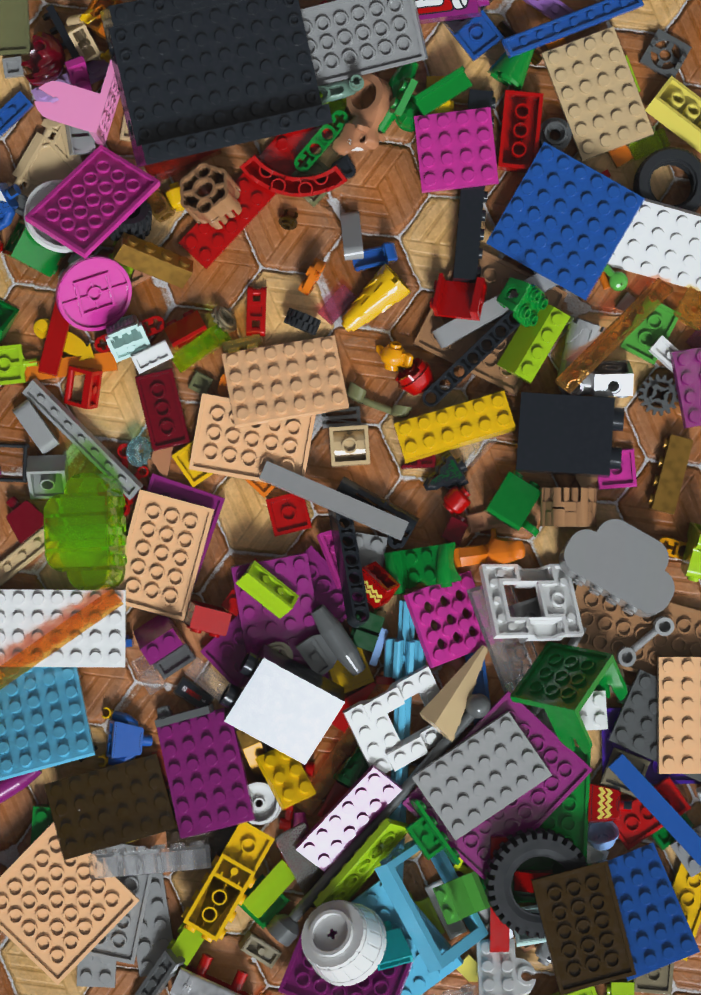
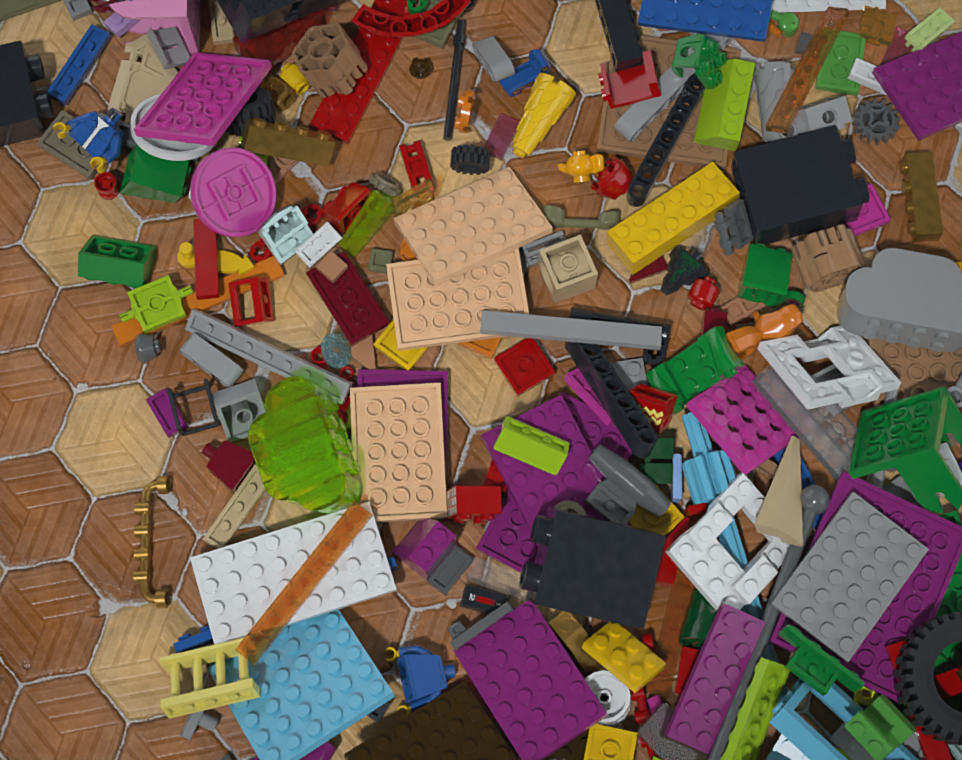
camera: 20 degrees left, 15 degrees down
clear slope [131,655,167,695] -> none
none -> nougat tile [316,251,348,283]
none -> black bar [443,20,466,141]
none -> dark grey plate [714,199,754,255]

